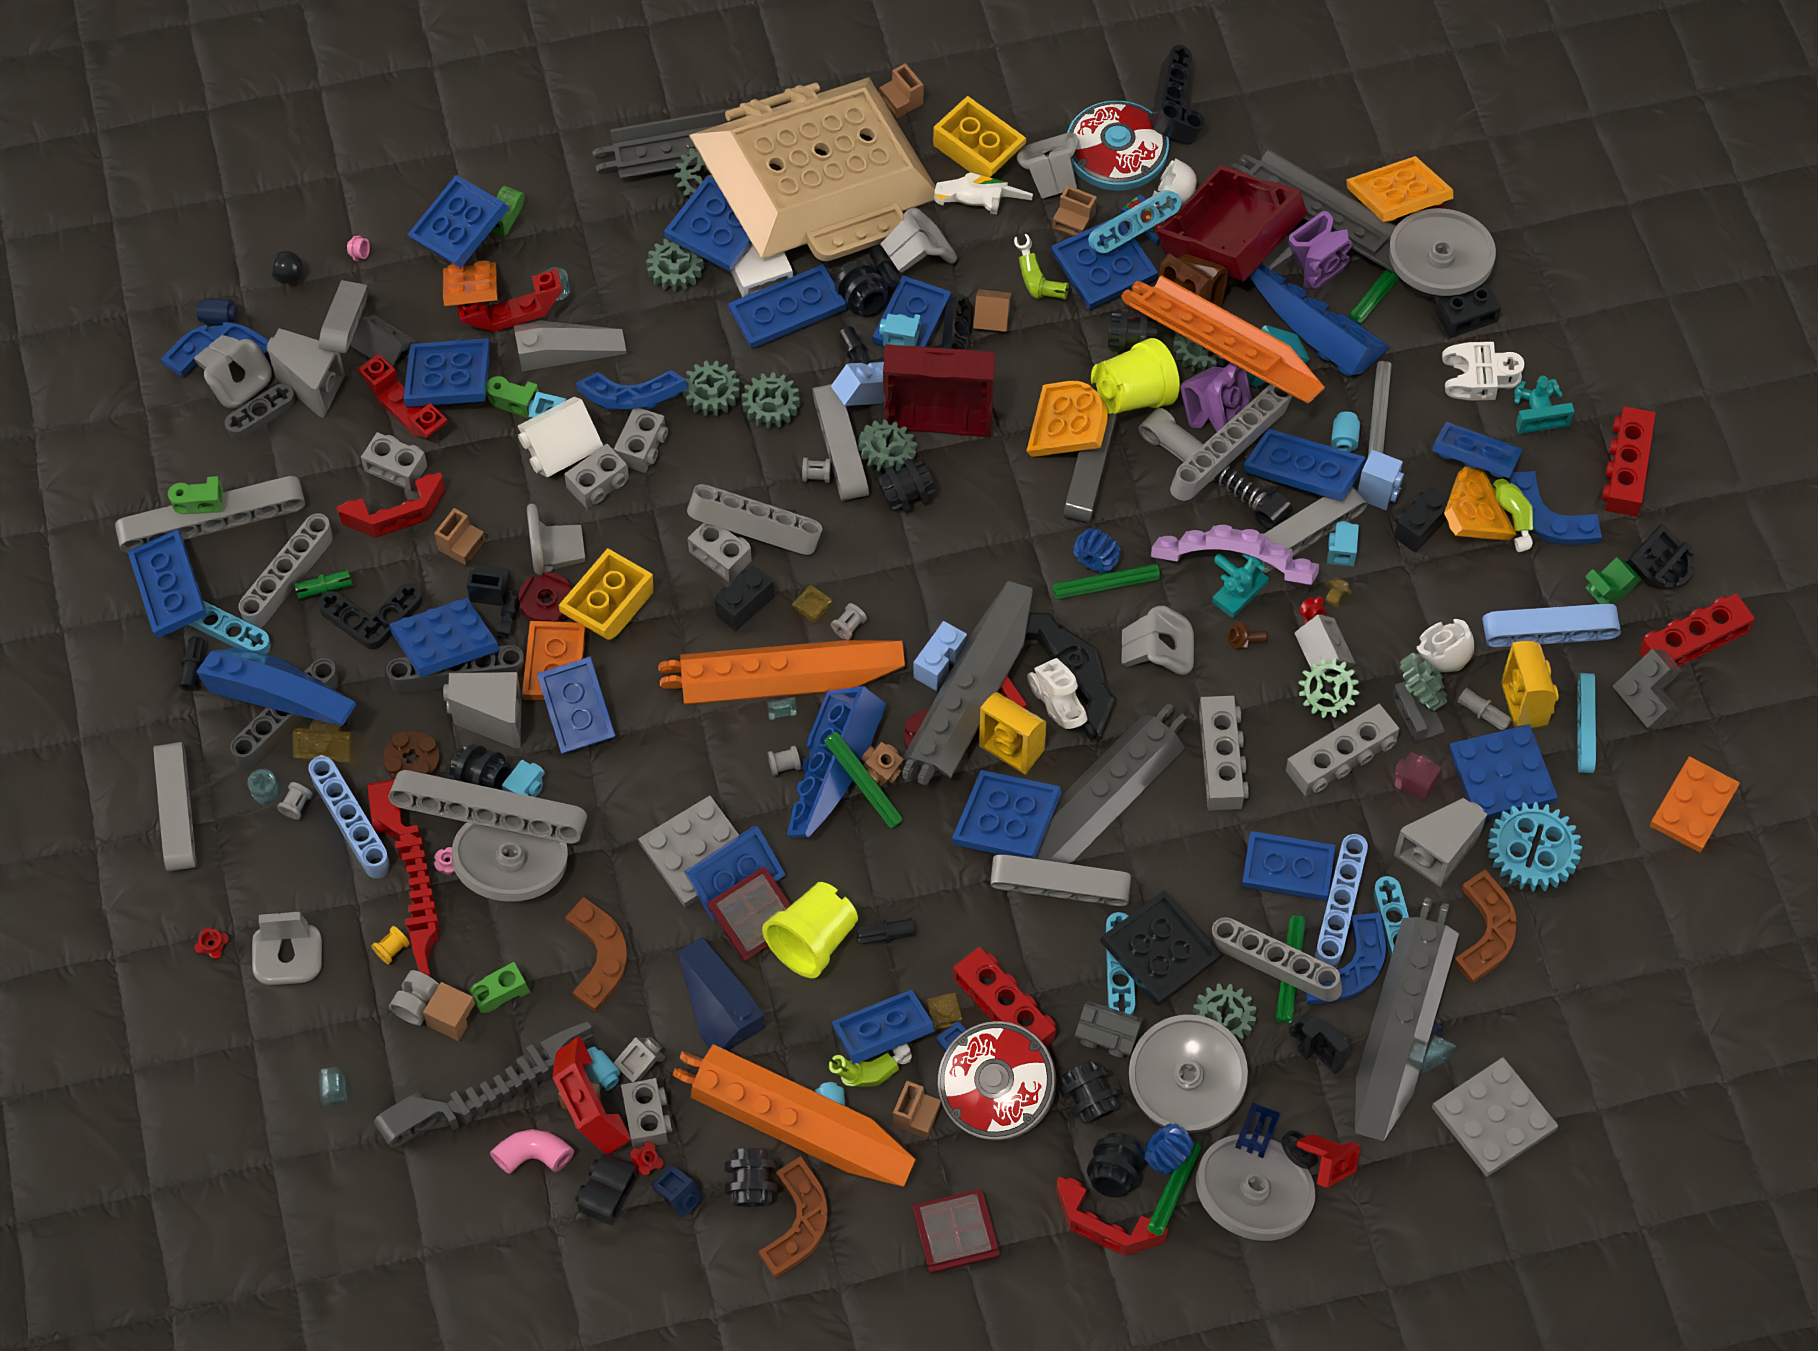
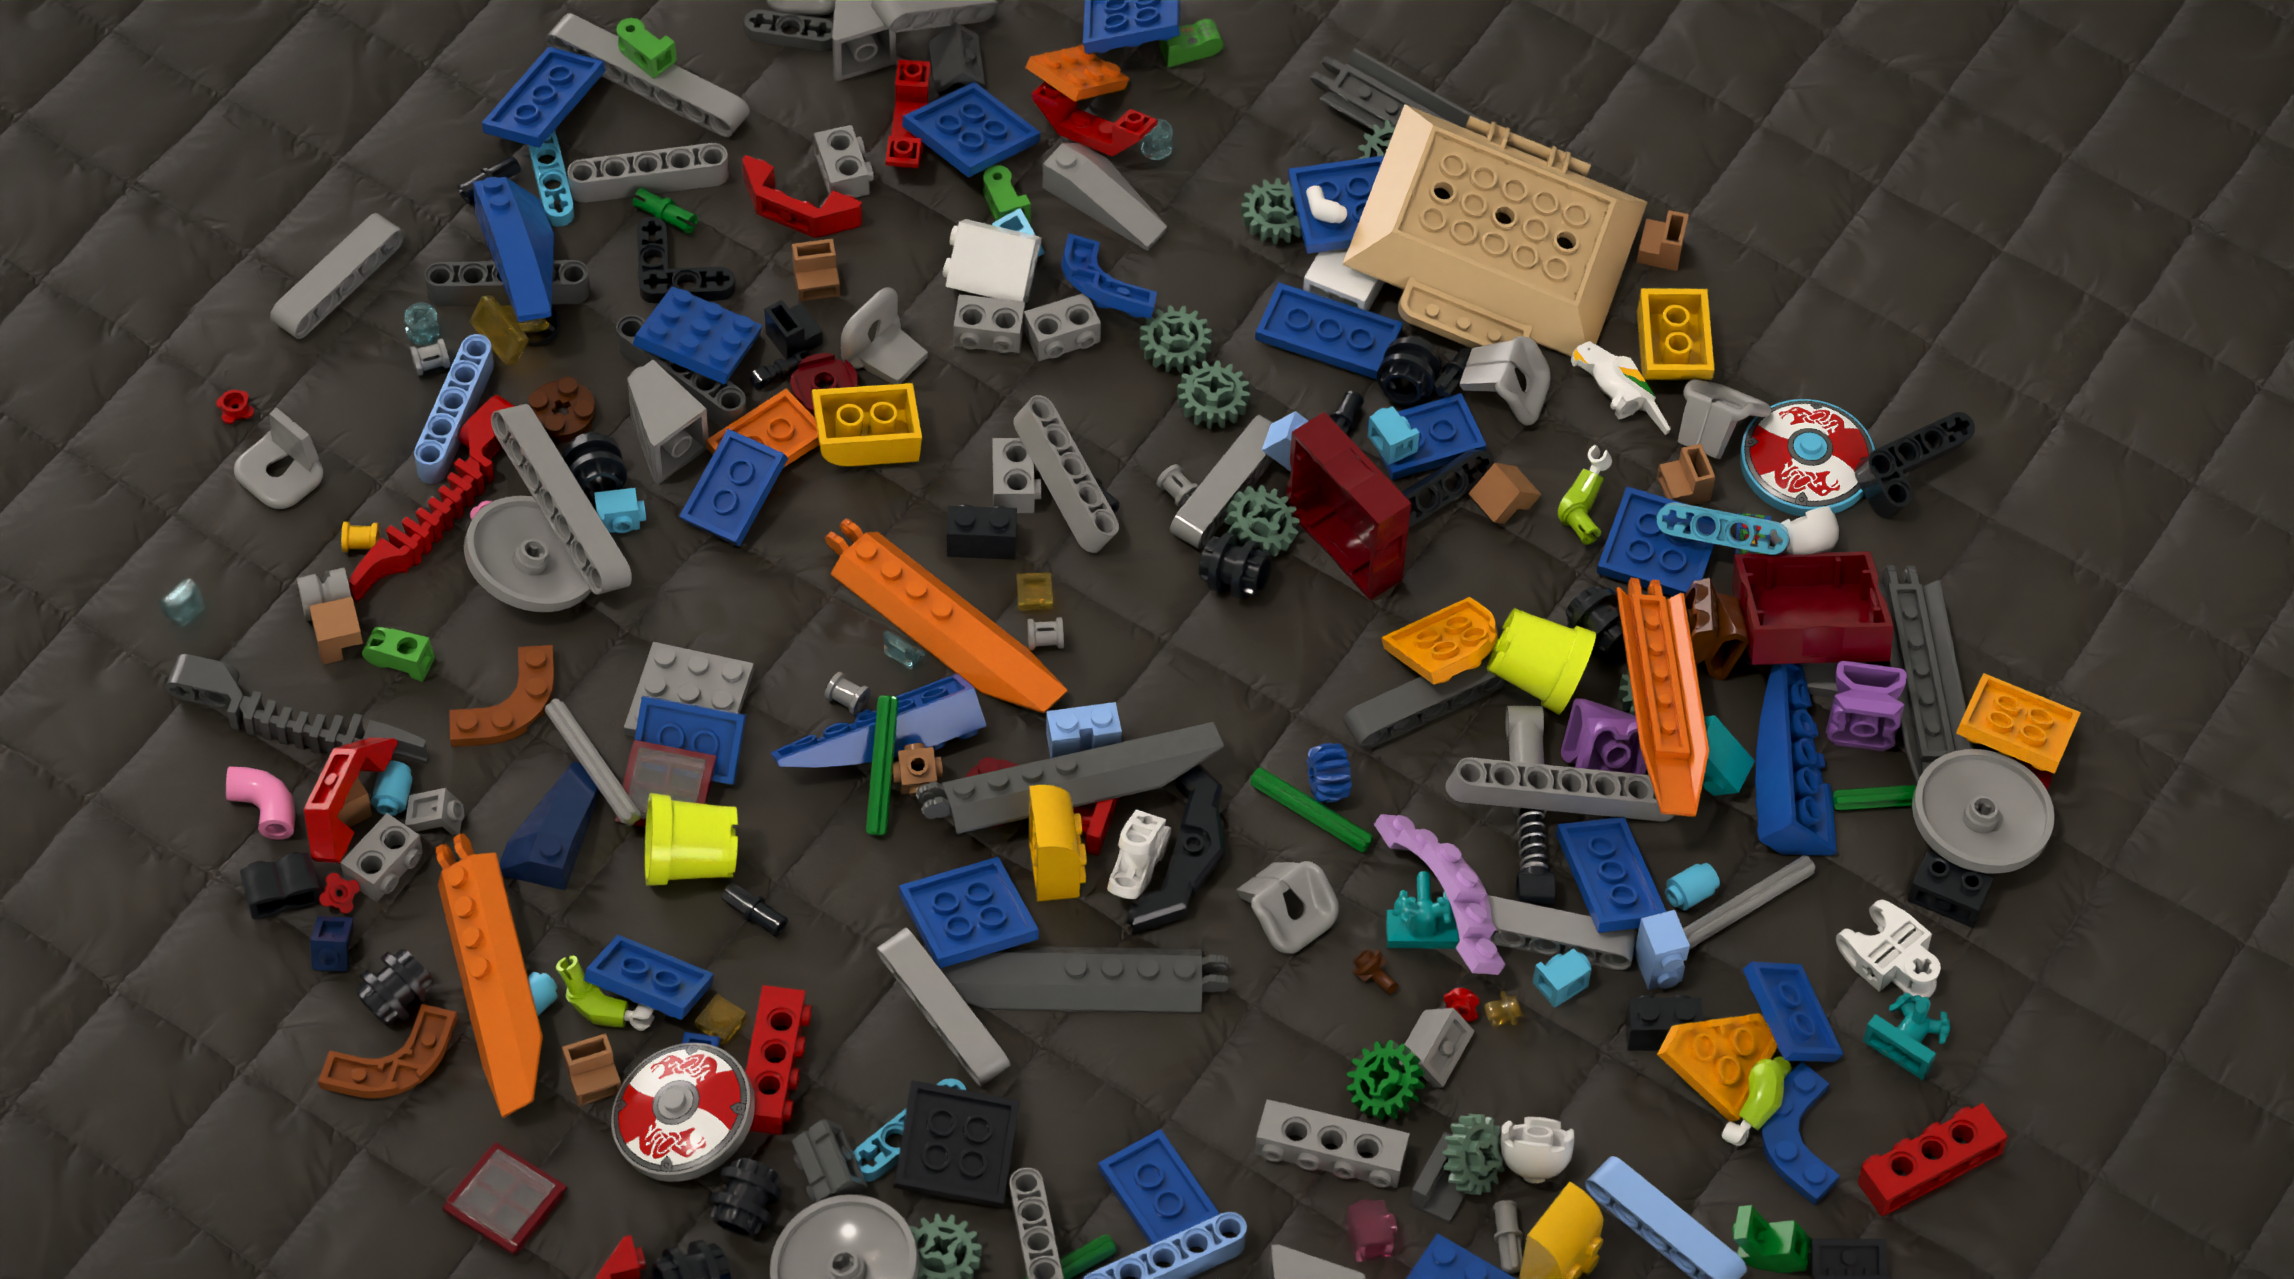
camera: 45 degrees right, 5 degrees down
light grey brick [1199,696,1248,811] -> none
none -> light grey axle [545,699,641,826]
none -> white arm [1306,186,1347,223]

